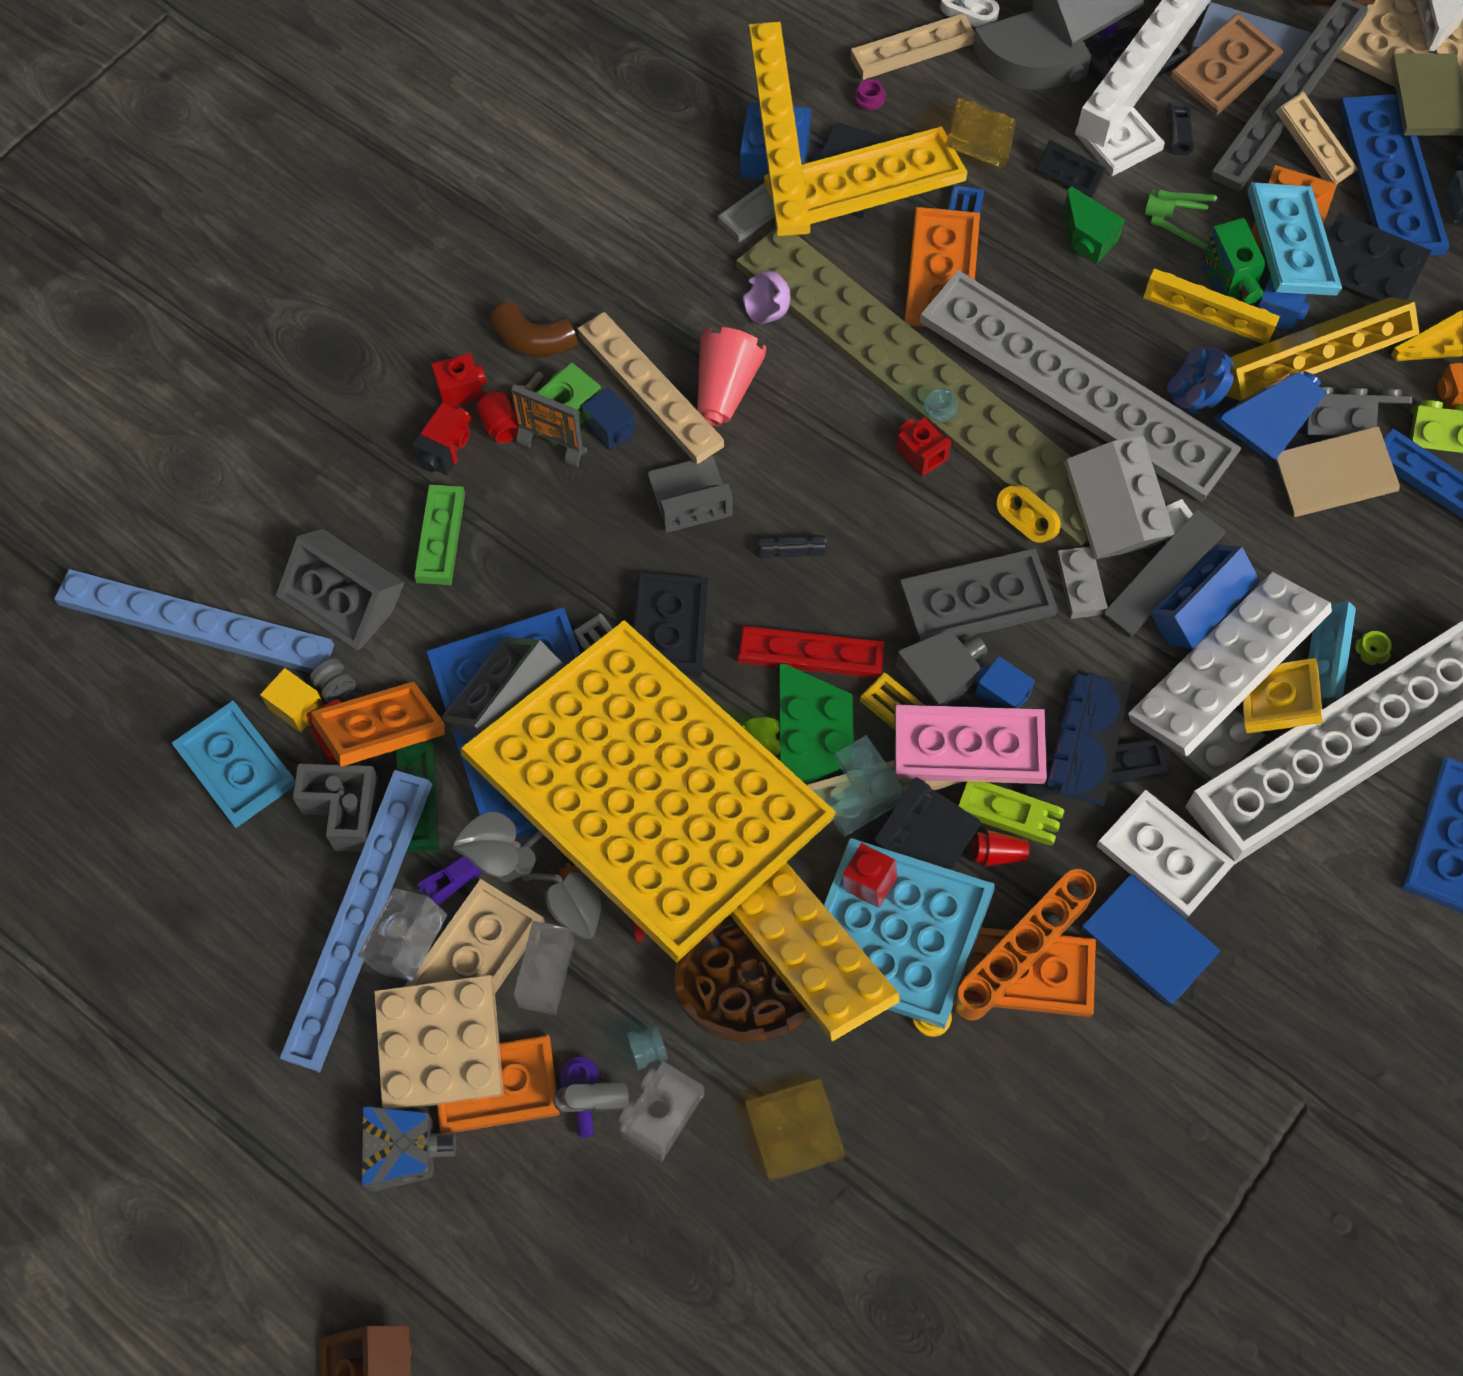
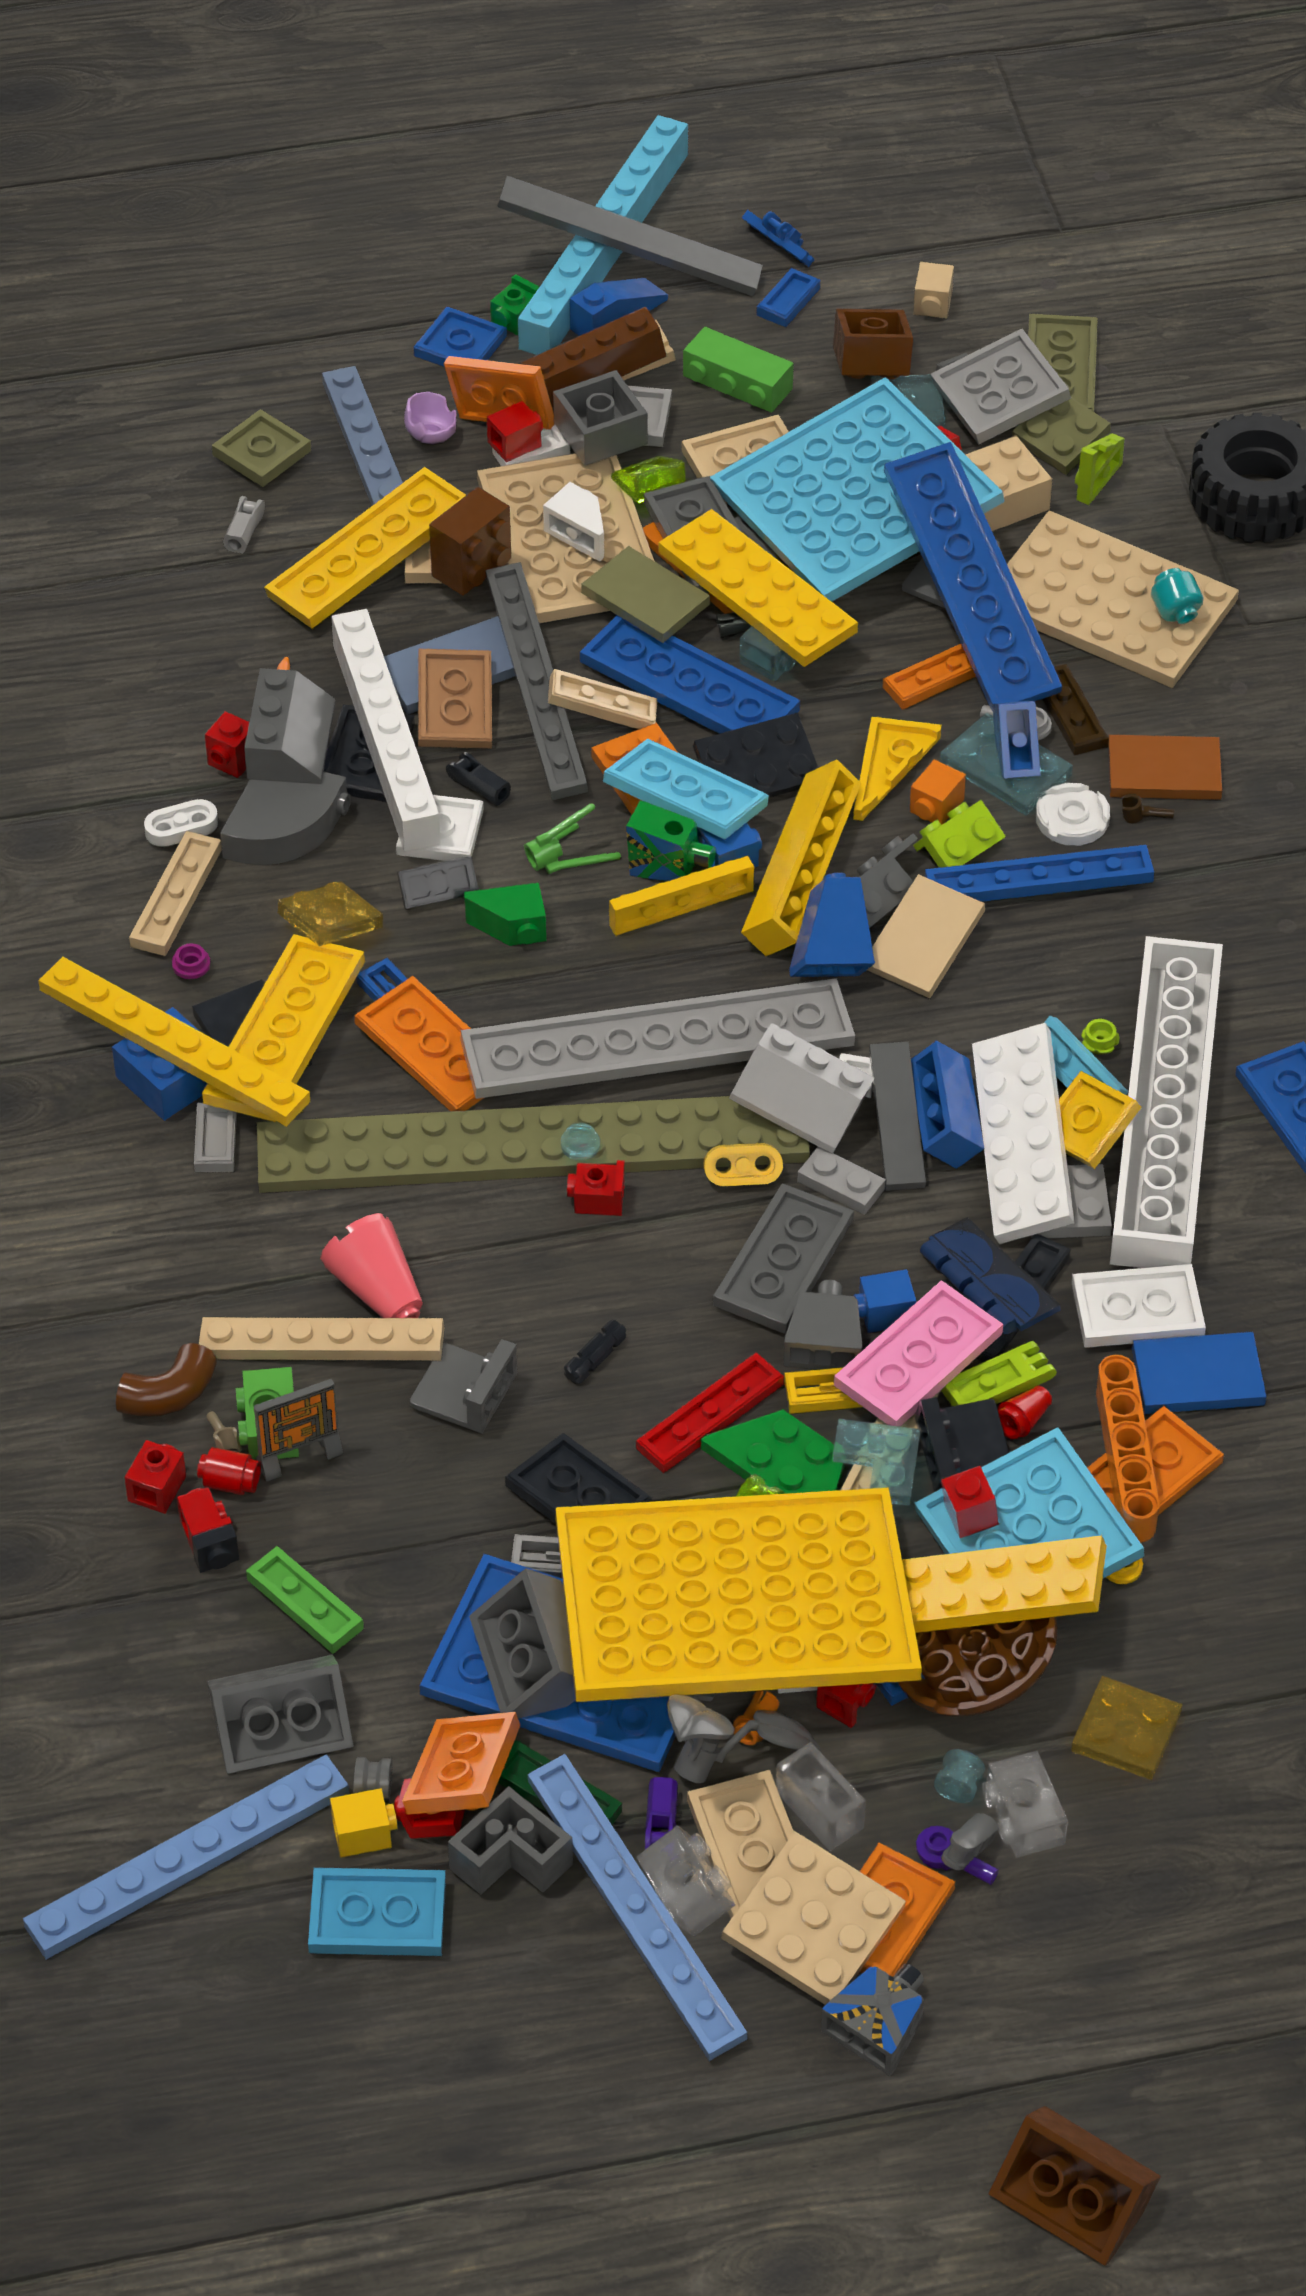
camera: 50 degrees left, 15 degrees down
dark blue brick [581,387,636,451] -> none
lavender hair [743,270,790,325] -> none
blue plate [1167,346,1234,415] -> none

